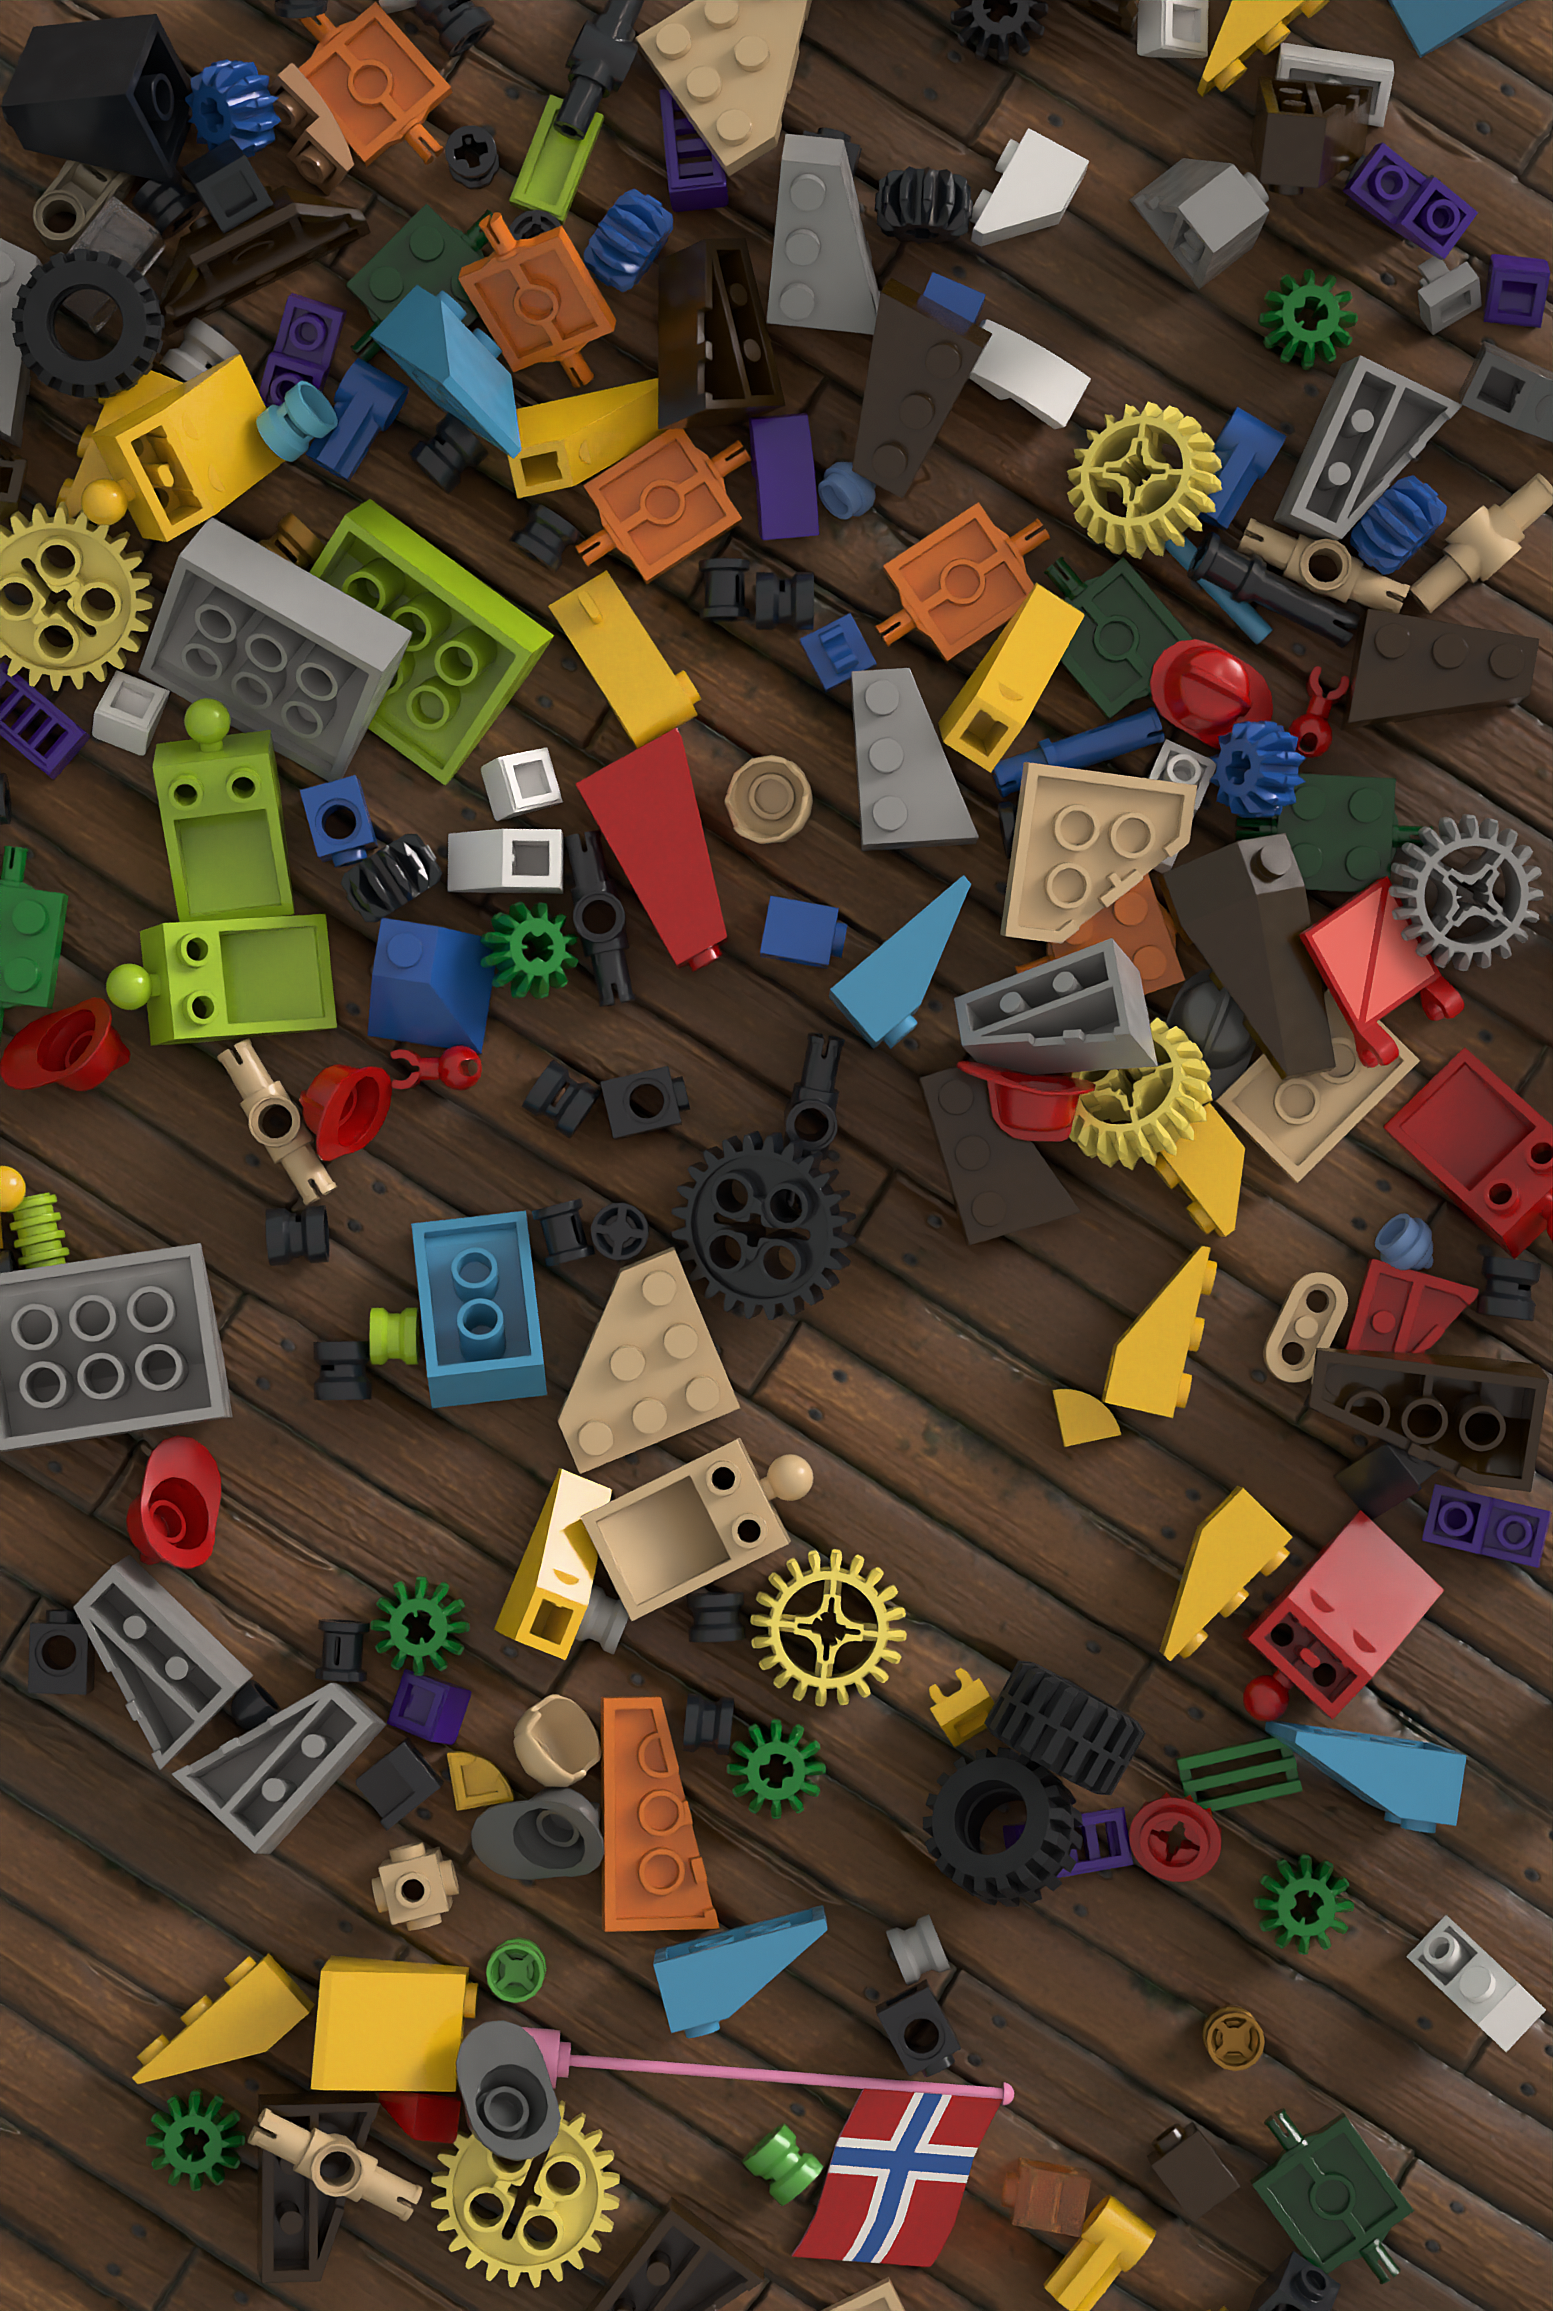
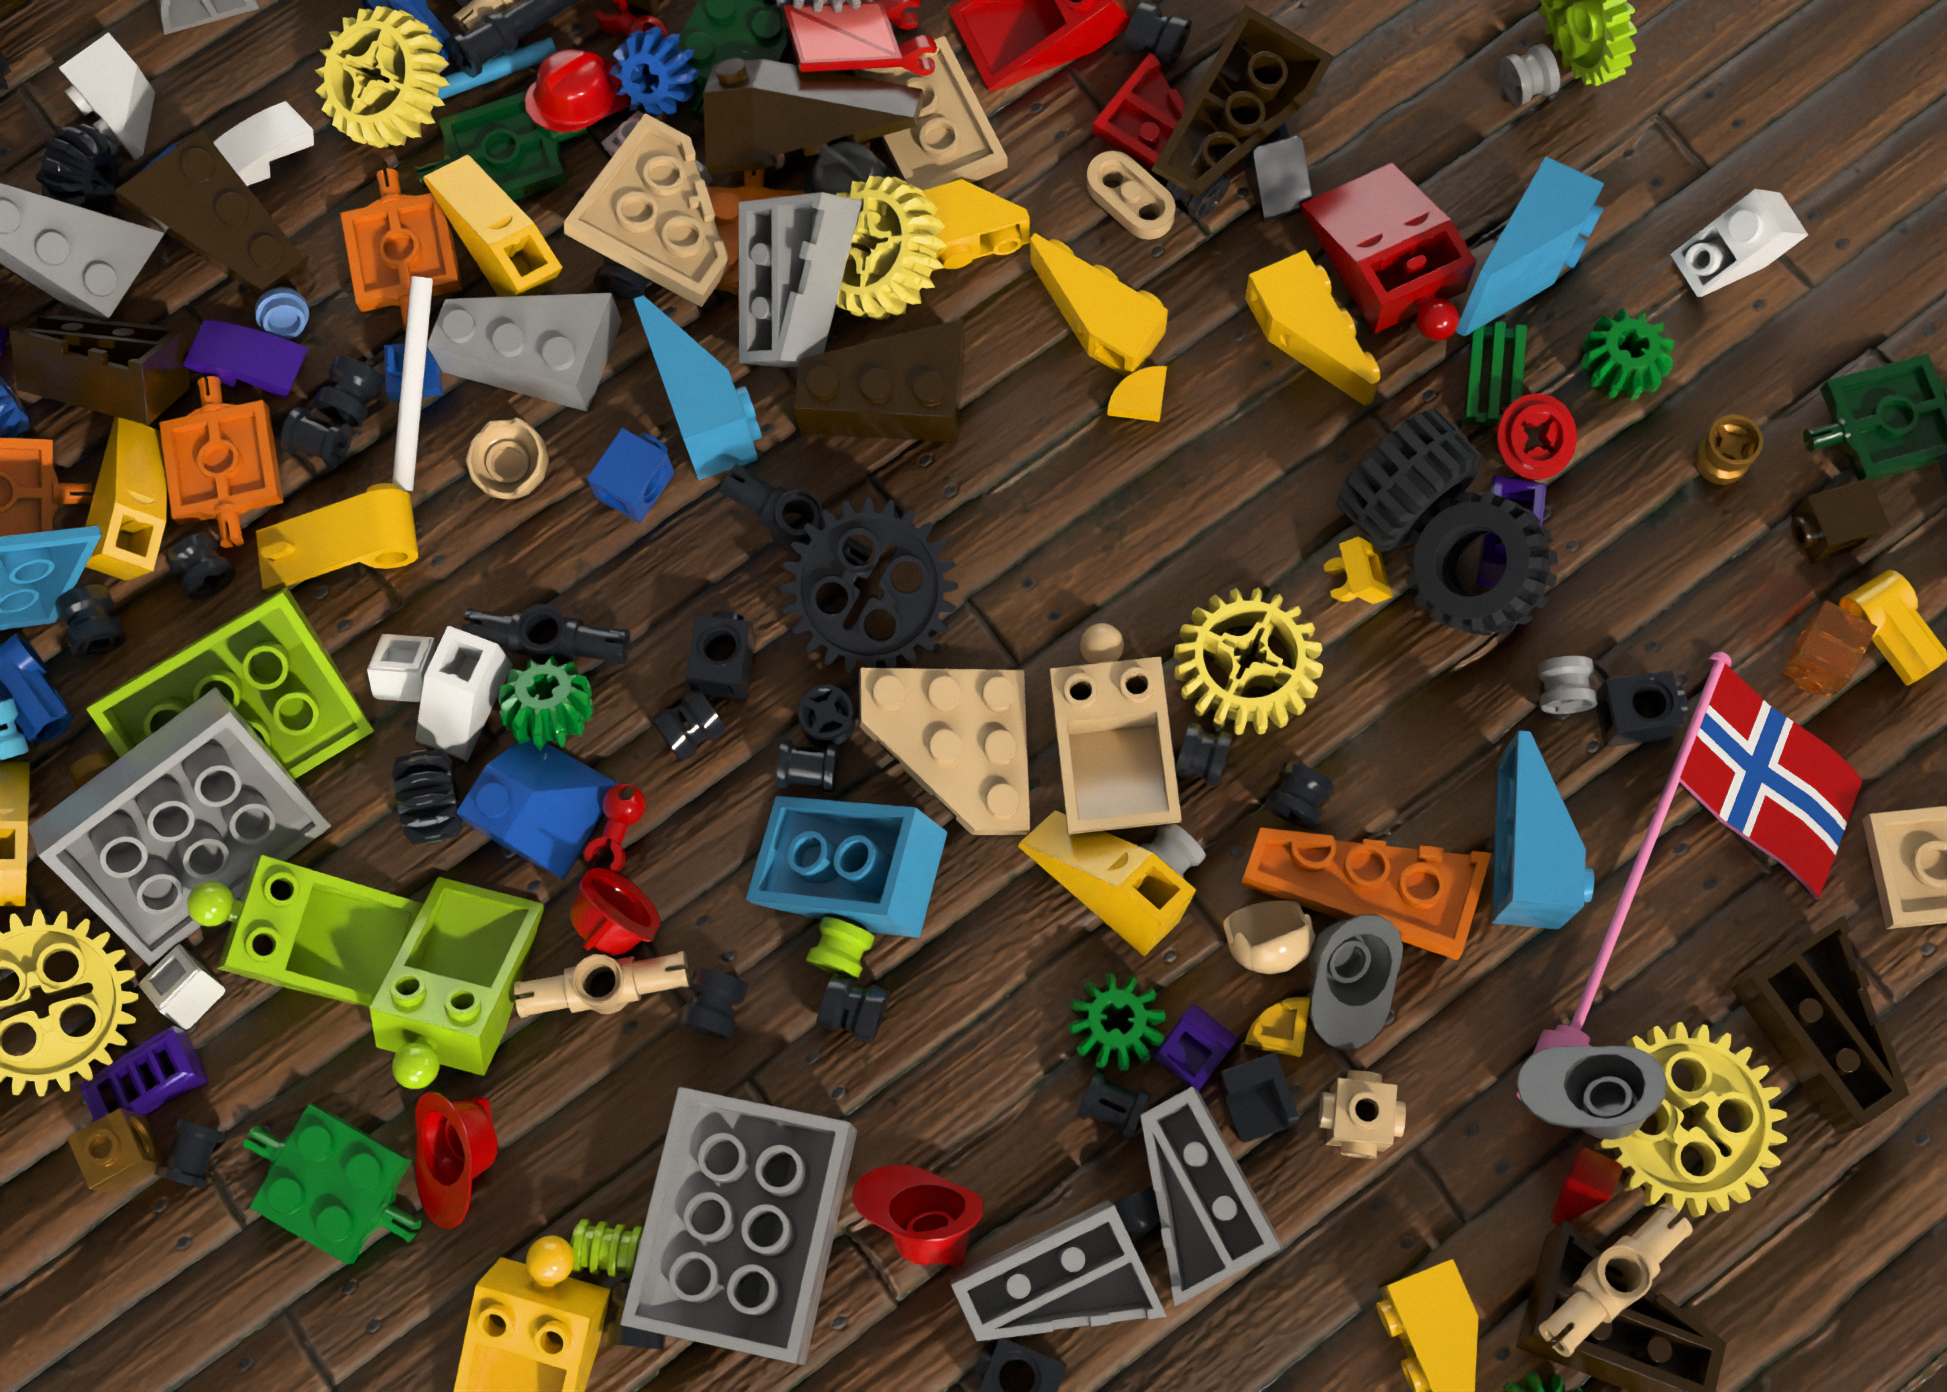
camera: 60 degrees left, 15 degrees down
blue brick [300,775,378,868] -> none
yellow slope [311,1955,479,2092] -> none
bright green wheel [486,1937,547,2003] -> none
red slope [575,727,728,972] -> none
green gear [727,1718,826,1819] -> none
bright green wheel [742,2123,823,2206] -> none
red piece [957,1061,1096,1142] -> none
blue pin [992,707,1165,798] -> none
medium blue plate [1375,1213,1433,1271] -> none
dark purple slope [1422,1484,1552,1568] -> none
none -> white bar [392,276,433,491]

